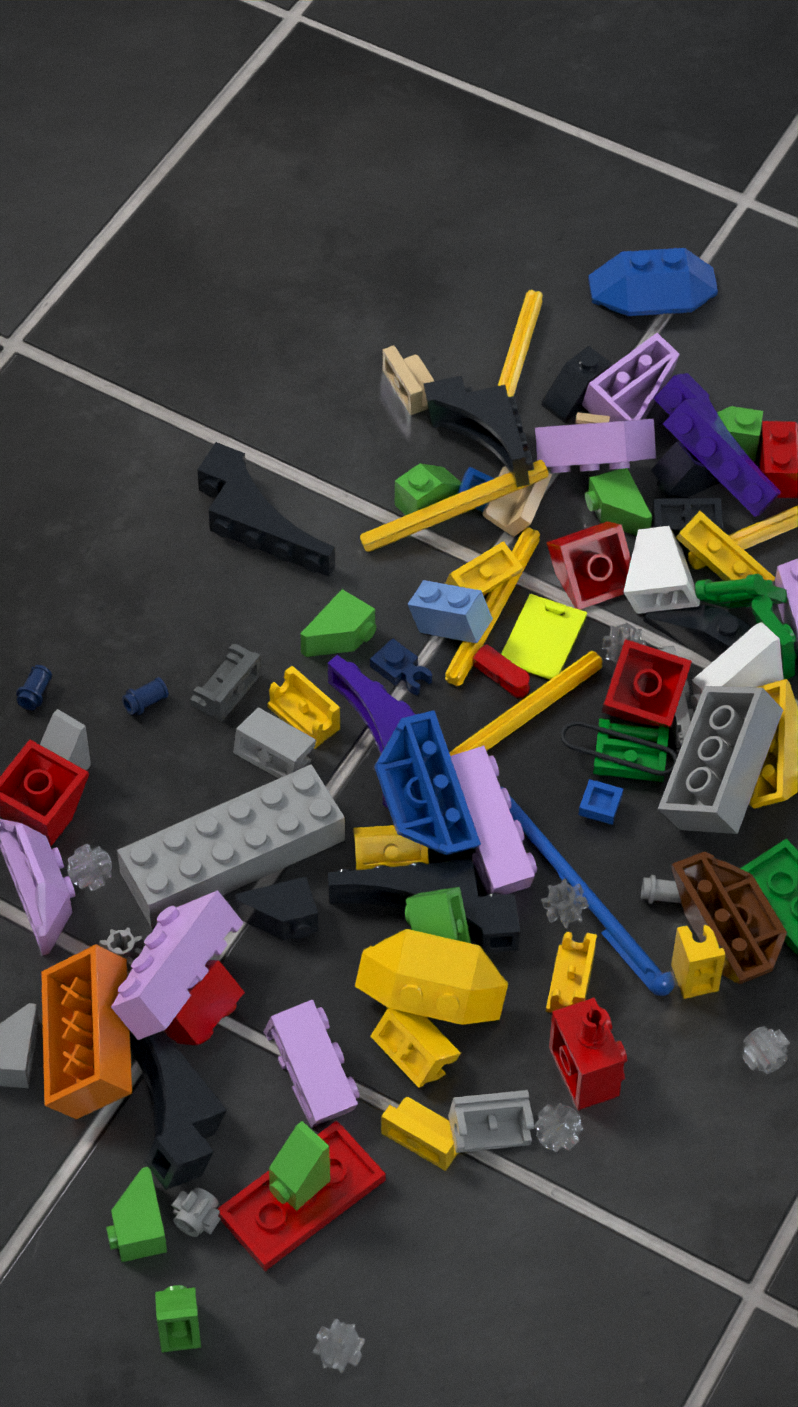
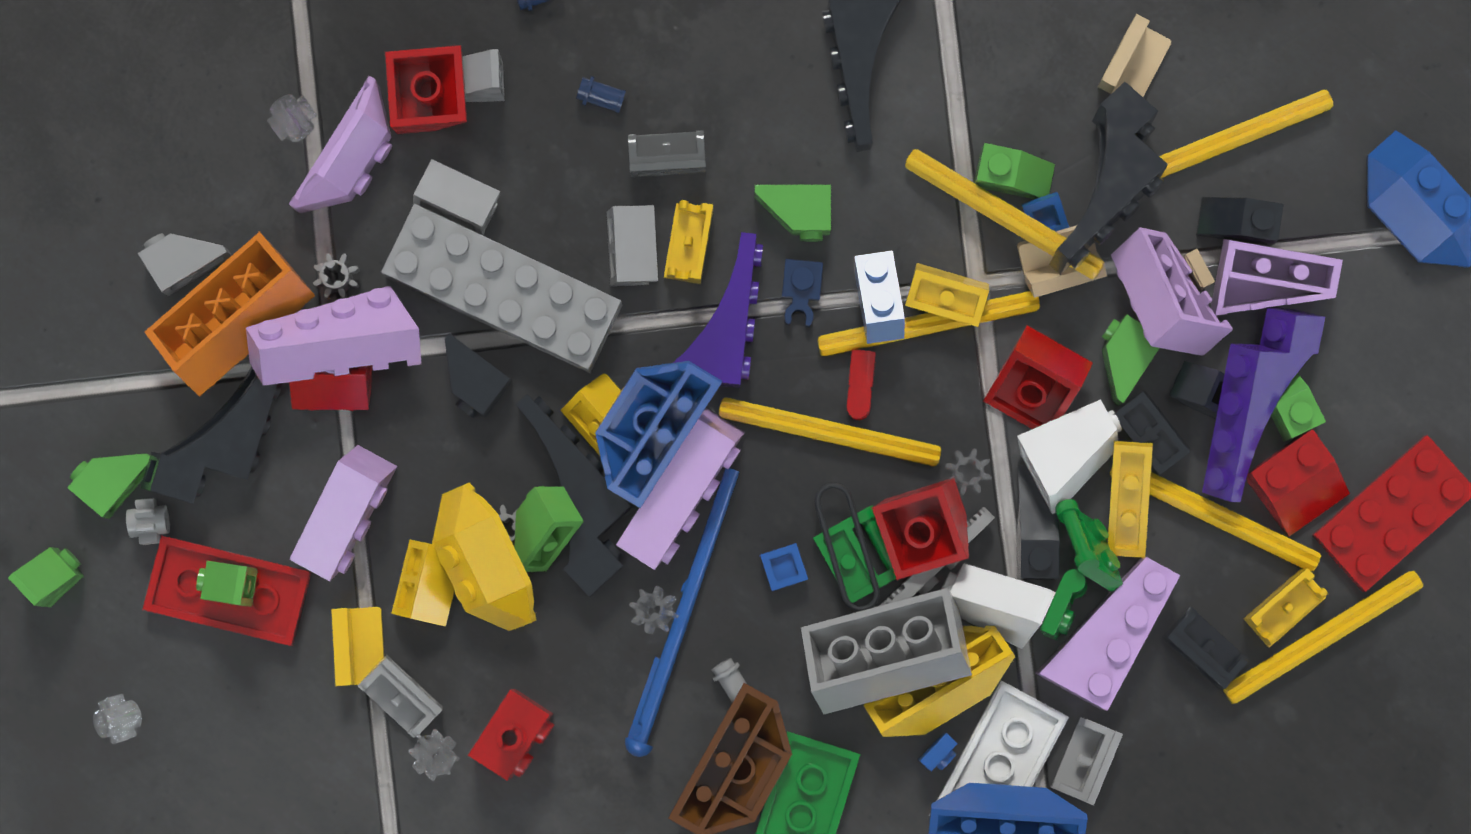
camera: 50 degrees right, 30 degrees up
clear gear [67,844,112,891] -> none
neon yellow container [501,594,587,680] -> none
yellow hinge [546,932,597,1013] -> none
yellow hinge [671,925,725,999] -> none
none -> light grey hinge [413,160,500,235]

